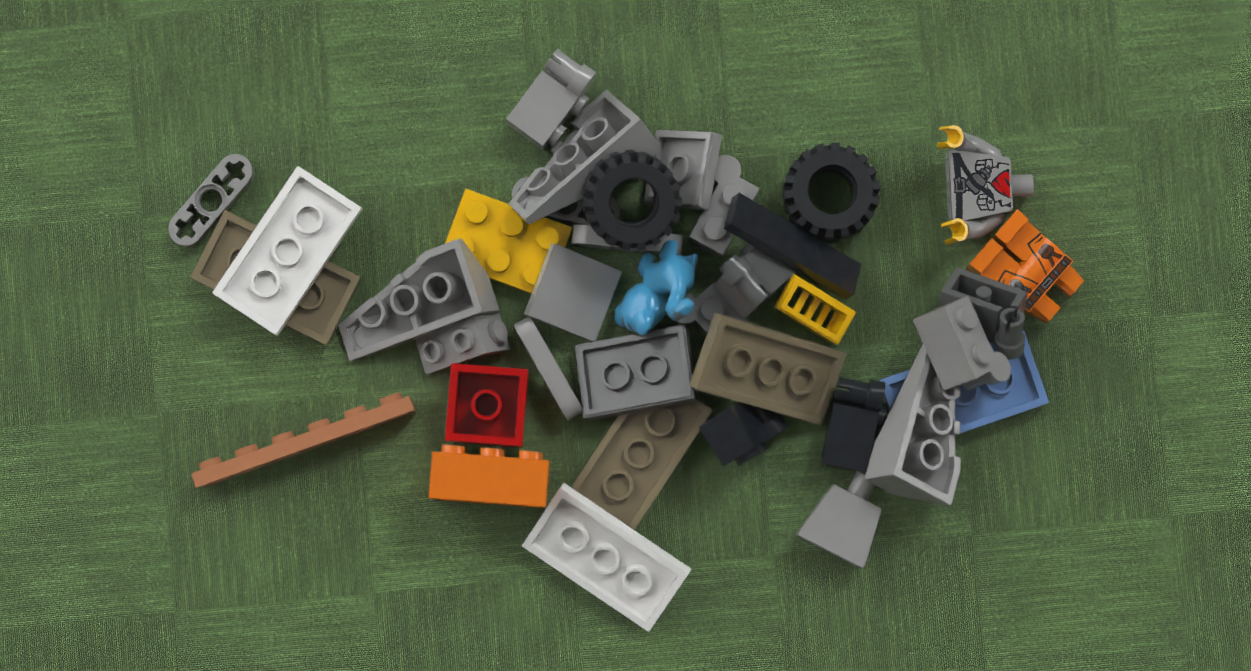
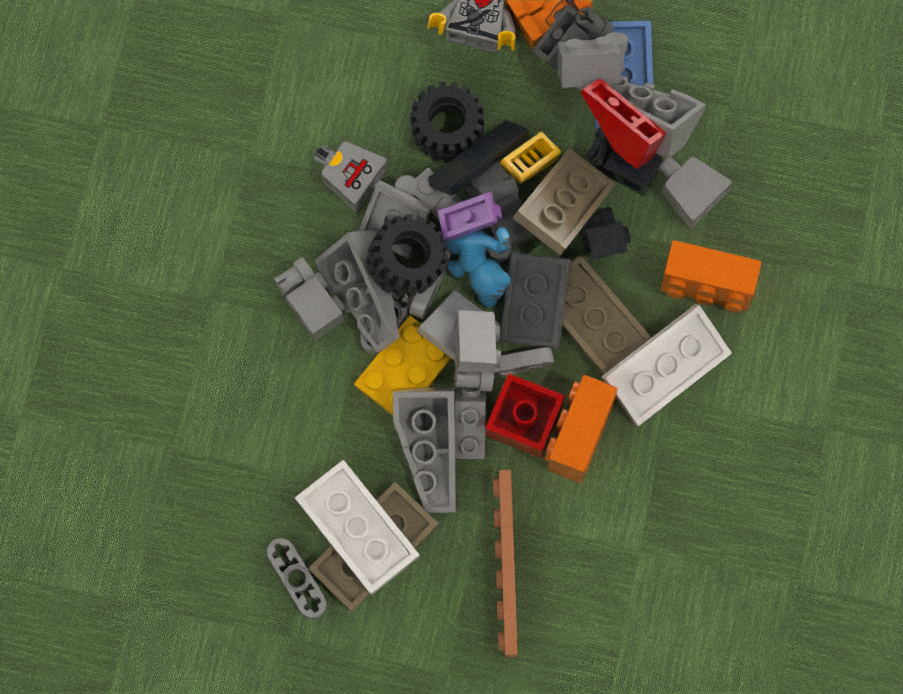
camera: 65 degrees left, 10 degrees down
none -> light grey torso [314,141,389,213]
none -> medium lavender plate [438,192,502,241]
none -> light grey hinge [454,310,501,392]
none -> red slope [581,78,667,169]
none -> orange brick [660,240,762,313]

